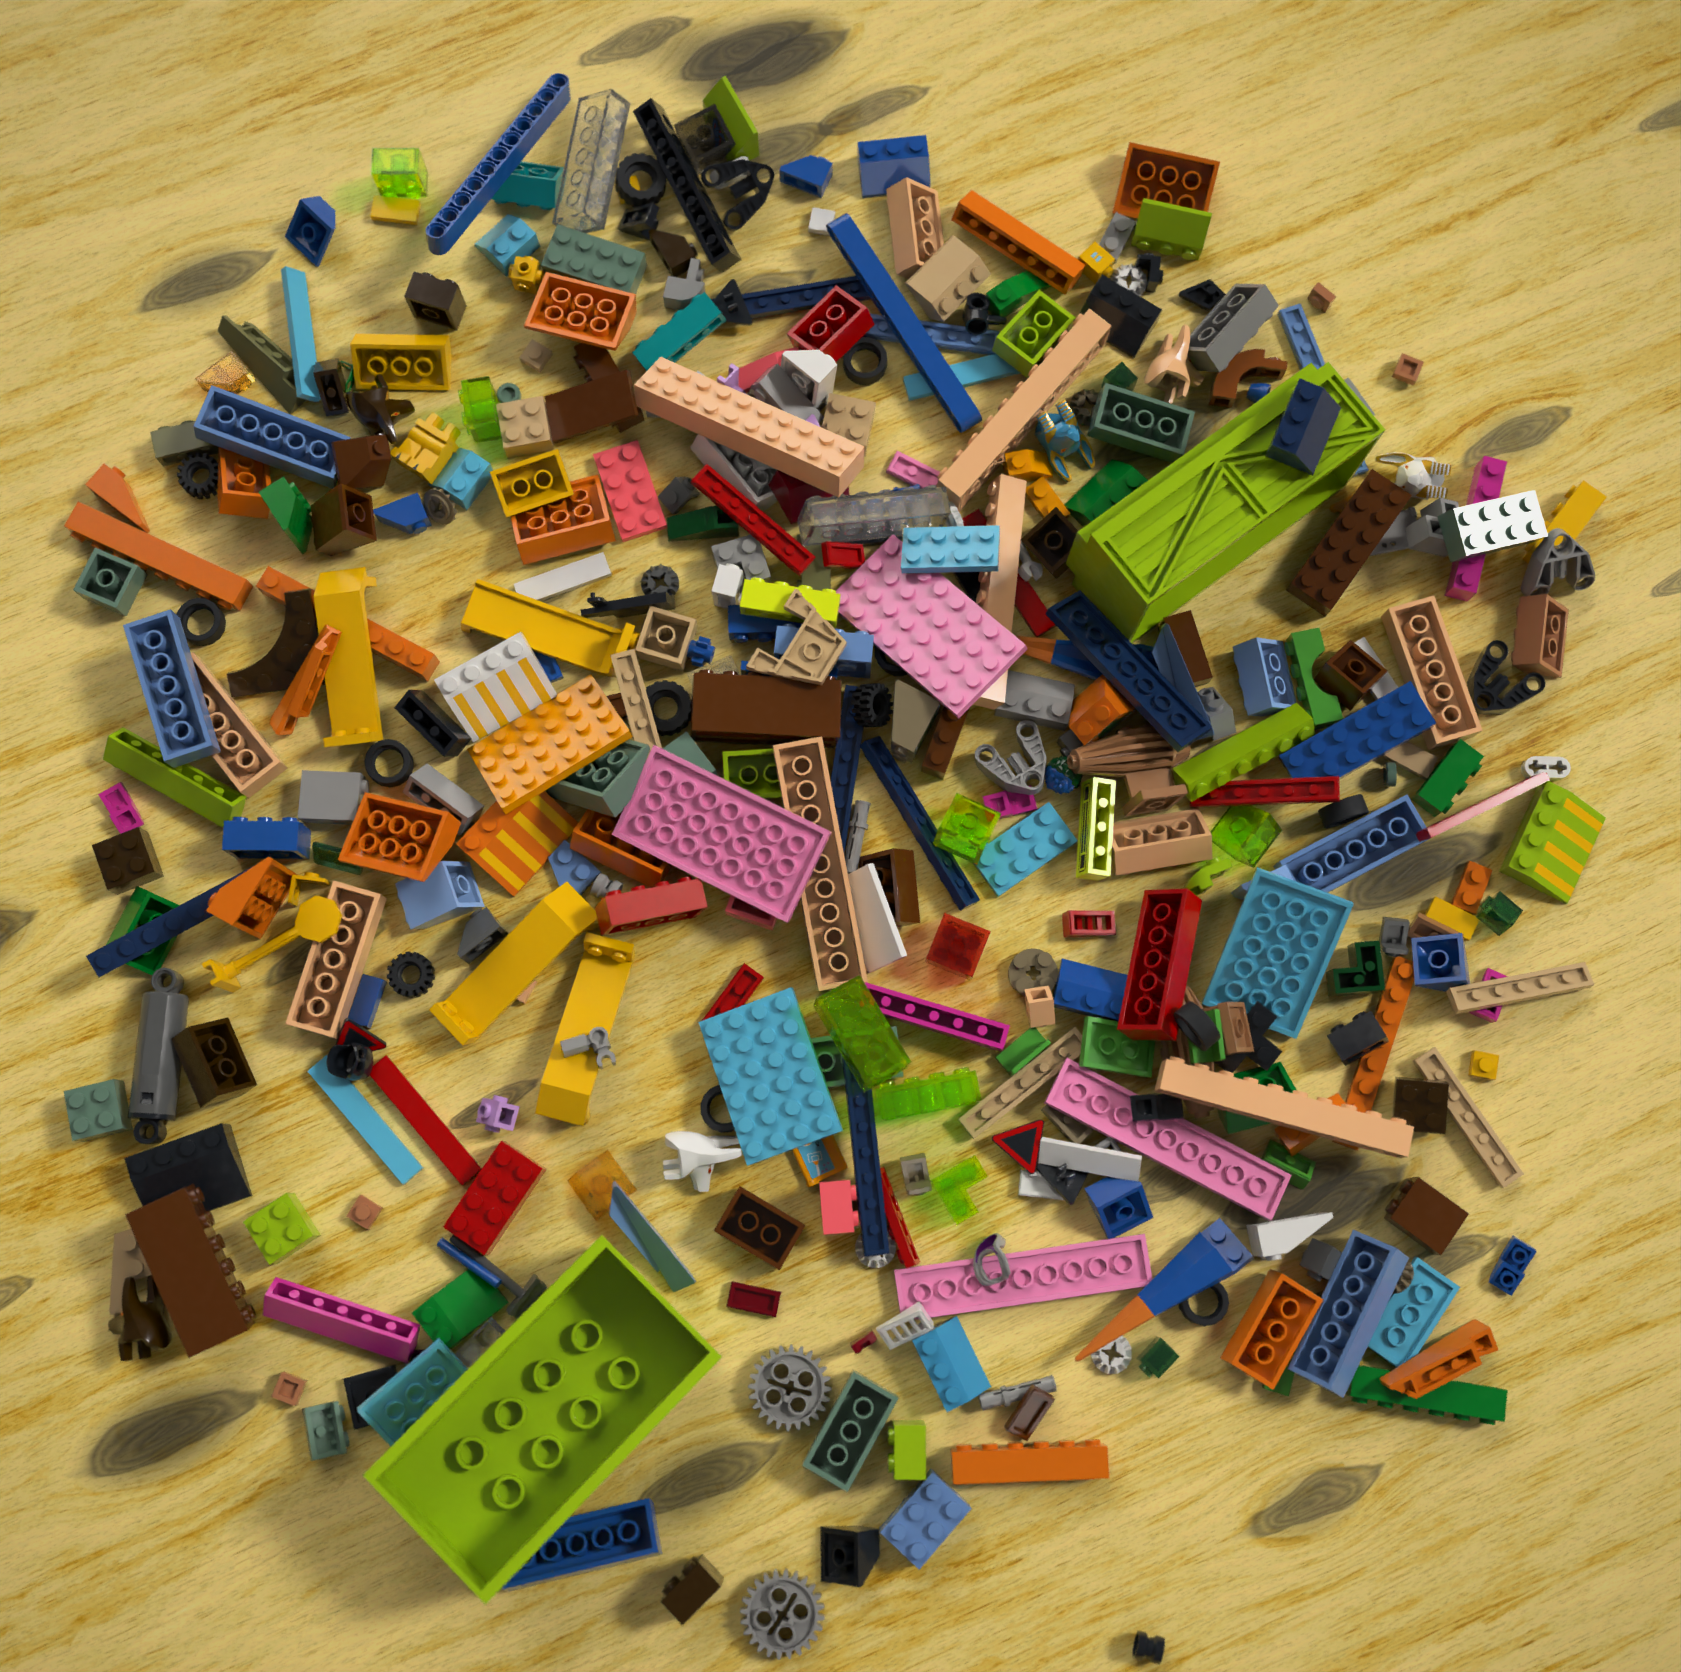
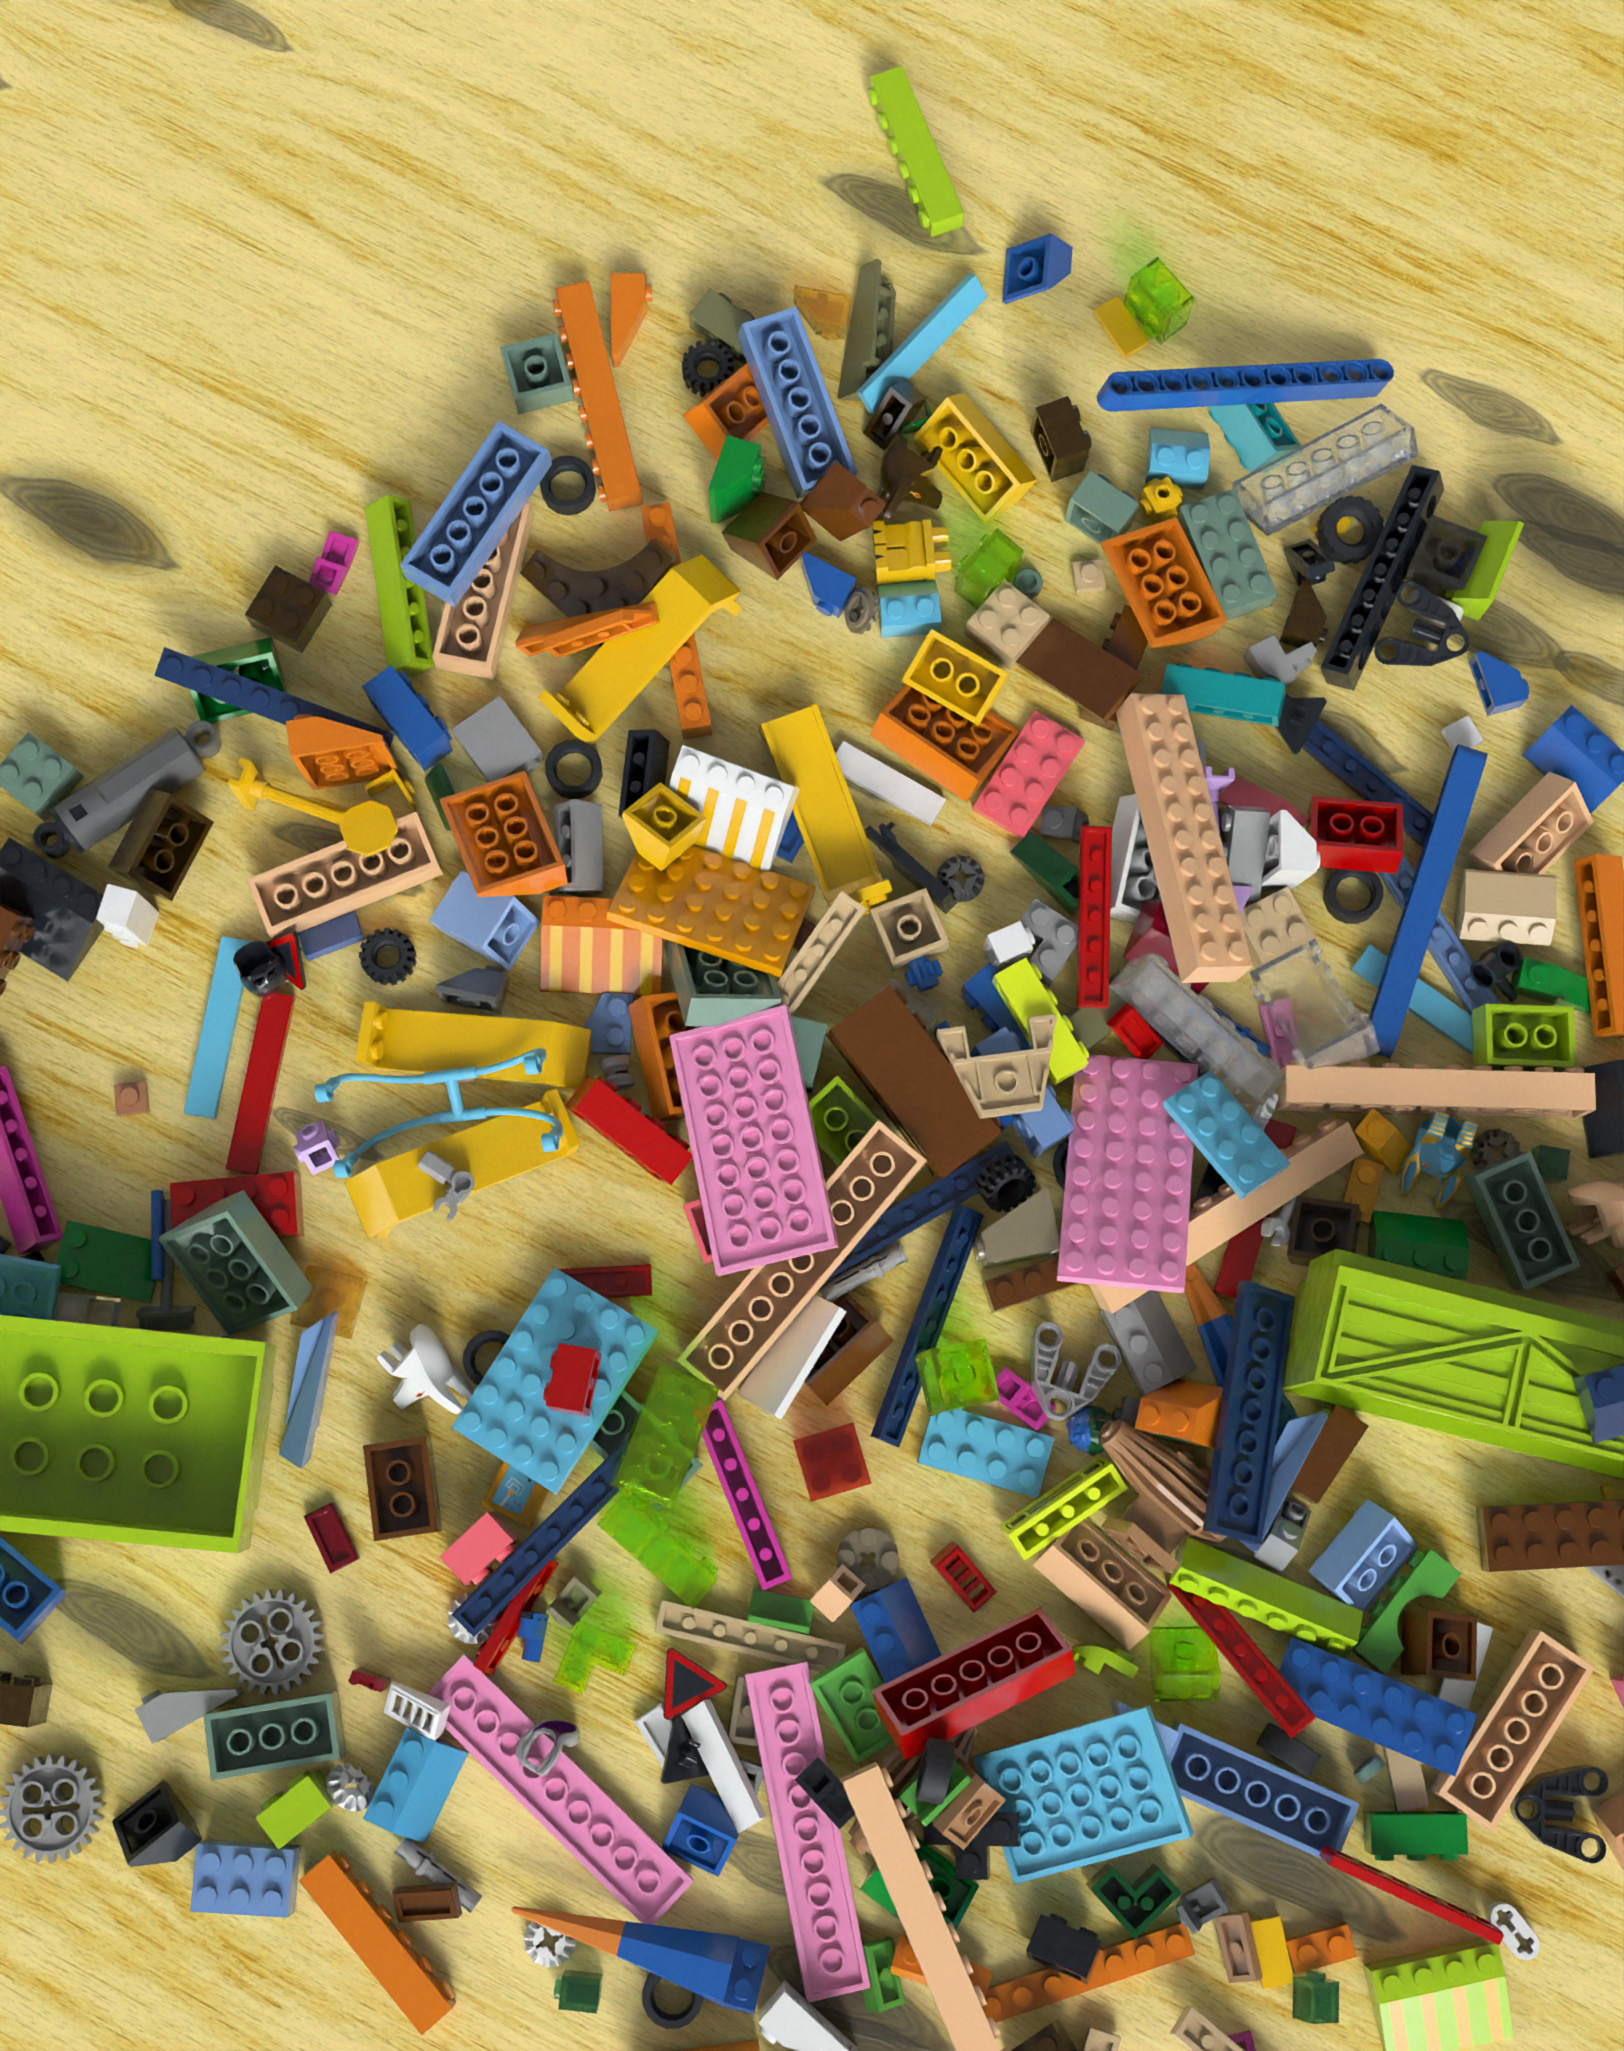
camera: 50 degrees right, 0 degrees up
lime brick [243,1193,320,1265] -> none
black tyre [646,680,691,736] -> none
blue slope [1411,933,1470,992] -> none
none -> white brick [96,884,159,948]
none -> light grey slope [135,1687,245,1744]
none -> sand green slope [158,1190,313,1336]
none -> medium azure bar [314,1048,563,1178]
none -> white gear [326,1762,375,1811]
none -> blue piece [517,1610,549,1662]
none -> red brick [543,1343,602,1417]
none -> yellow slope [622,782,706,871]
none -> lime brick [867,65,964,238]
none -> sand green brick [1064,471,1139,545]
none -> clear windscreen [1249,938,1380,1070]

